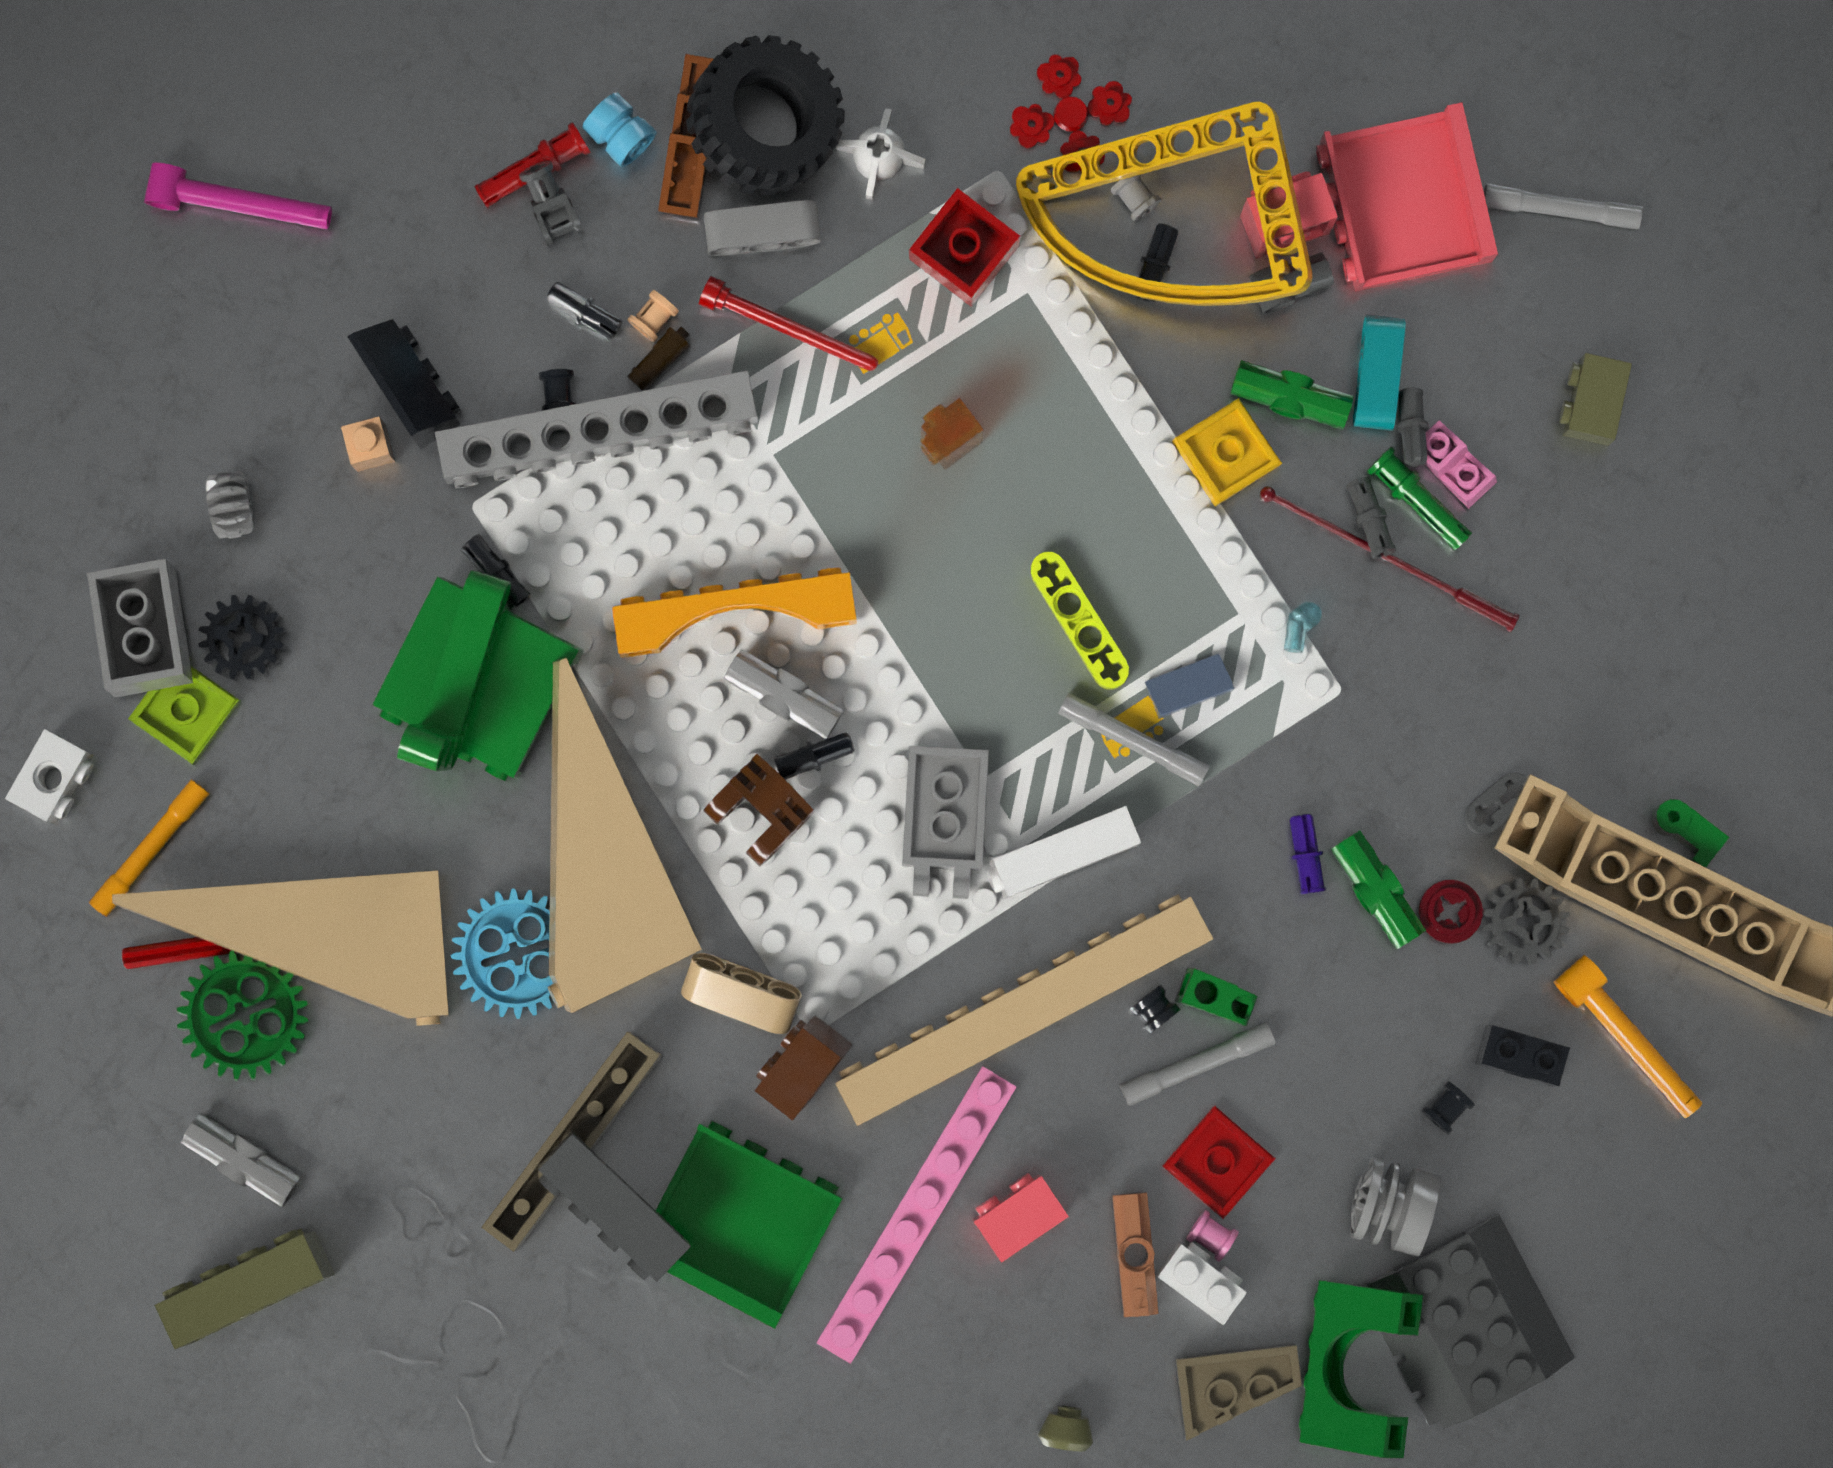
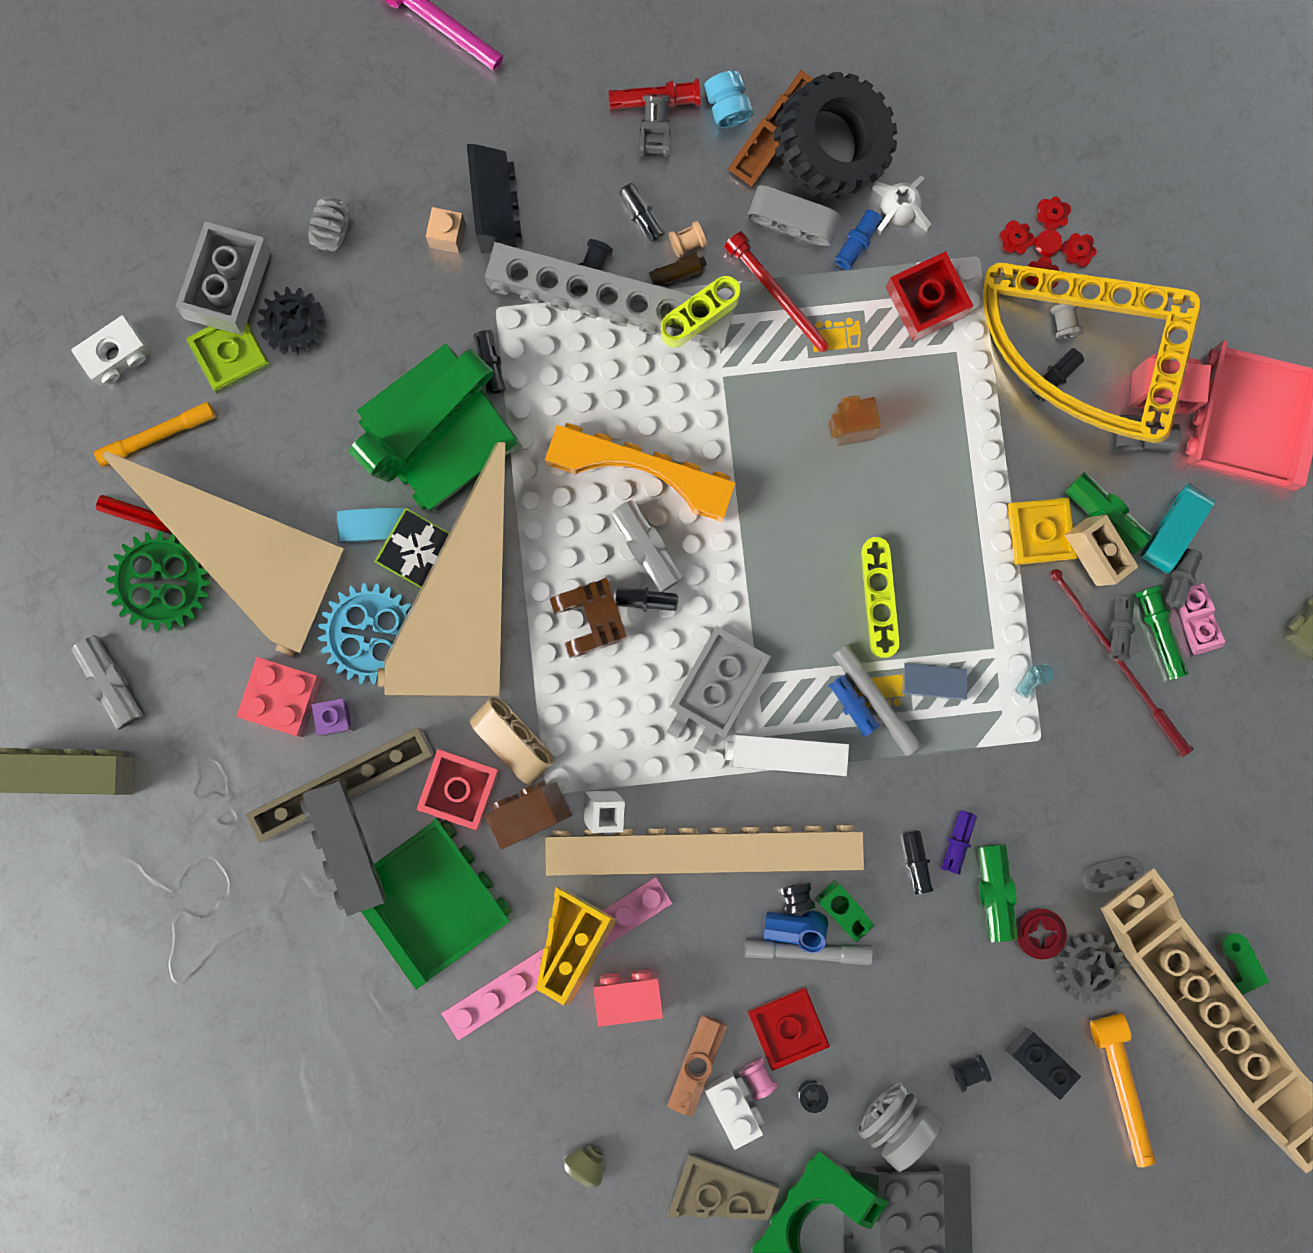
camera: 25 degrees right, 0 degrees up
none -> coral brick [236,657,323,737]
none -> medium lavender brick [311,698,354,737]
none -> medium azure slope [337,508,403,543]
none -> black tile [374,508,449,588]
none -> coral brick [416,749,501,830]
none -> yellow wedge [536,887,617,1005]
none -> white brick [584,791,625,833]
none -> neon yellow beam [661,276,740,348]
none -> blue piece [764,911,829,953]
none -> black bush [798,1079,829,1113]
none -> blue pin [828,674,880,737]
none -> blue pin [834,209,883,270]
none -> black axle [903,830,934,895]
none -> tan brick [1065,515,1138,586]

